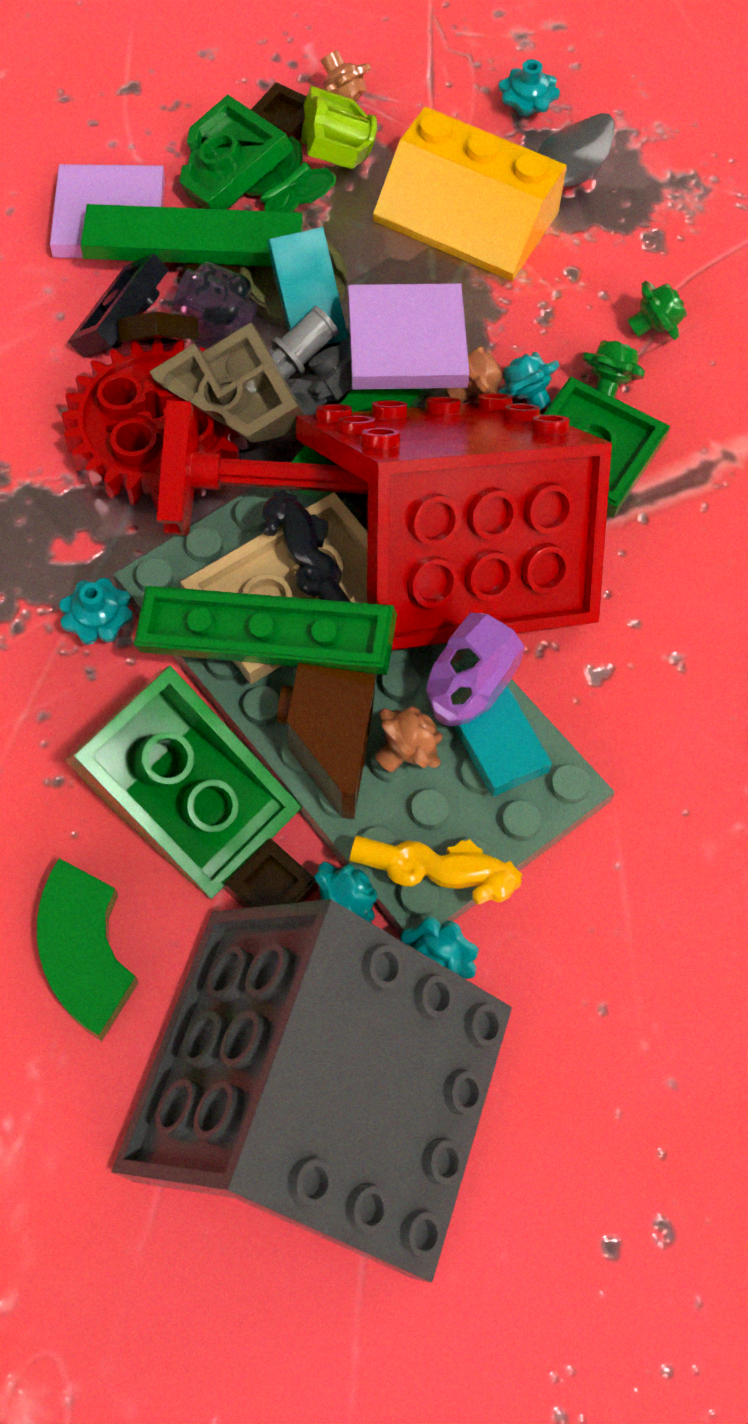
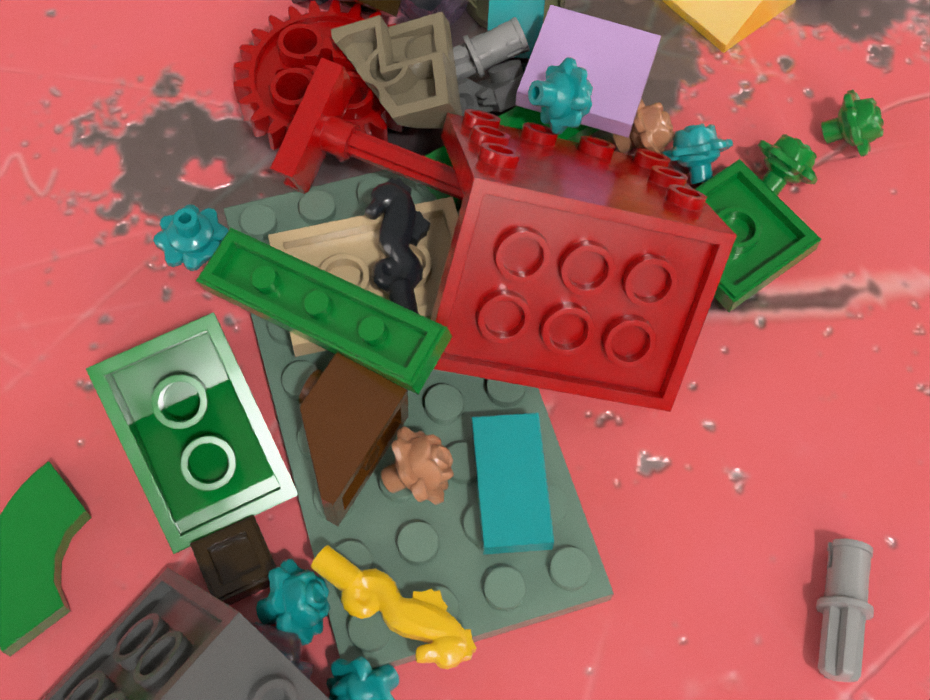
camera: 20 degrees right, 0 degrees up
medium lavender rock [426,612,525,726] -> none
none -> teal plant [528,57,593,134]

